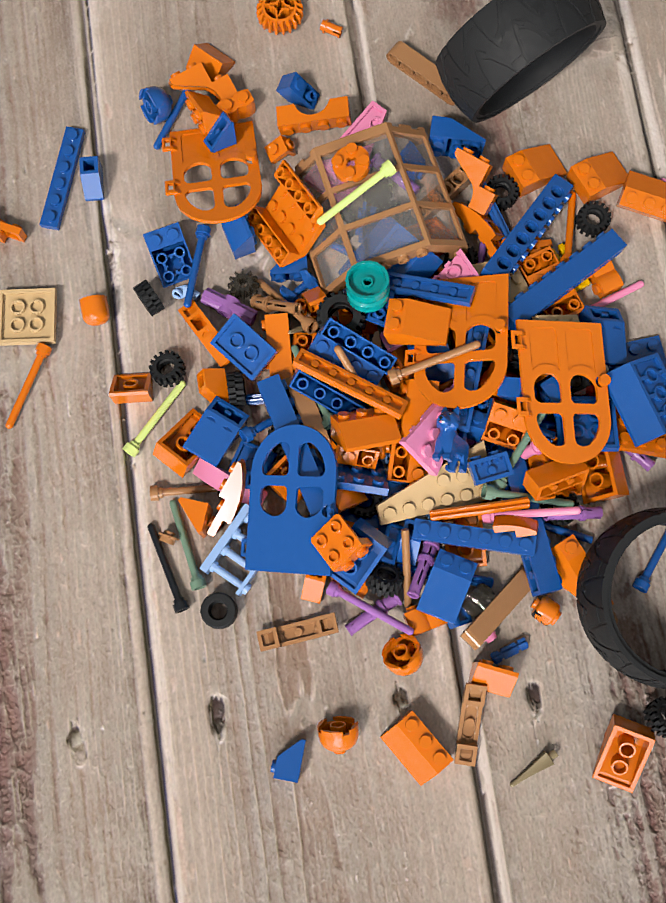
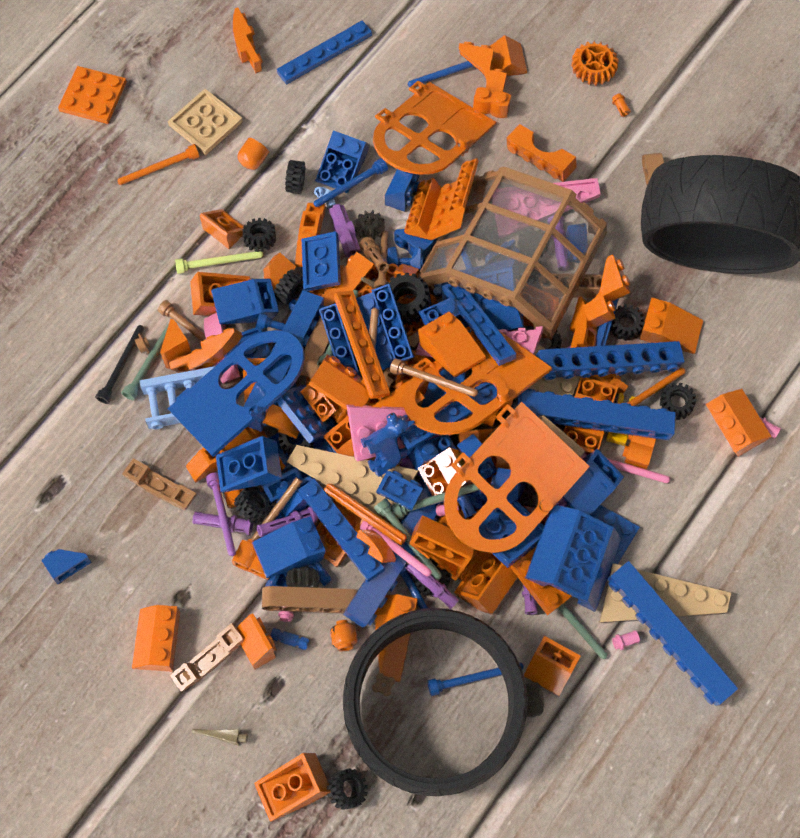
camera: 45 degrees right, 10 degrees down
slope [79,156,104,201] -> none
blue cylinder [139,86,173,125] -> none
orange slope [185,90,221,136] -> none
black tyre [200,592,238,629] -> none
blue slope [204,111,237,153] -> none
orange bracket [264,135,296,164] -> none
blue slope [276,72,320,110] -> none
orange bracket [311,514,373,572] -> none
yellowish green piece [317,159,397,225] -> none
orange cylinder [317,716,359,754] -> none
orange plate [331,143,371,183] -> none
teal wheel [345,260,390,313] -> none
orange cylinder [382,634,424,676] -> none
blue slope [428,116,486,159] -> none
orange slope [566,151,628,205] -> none

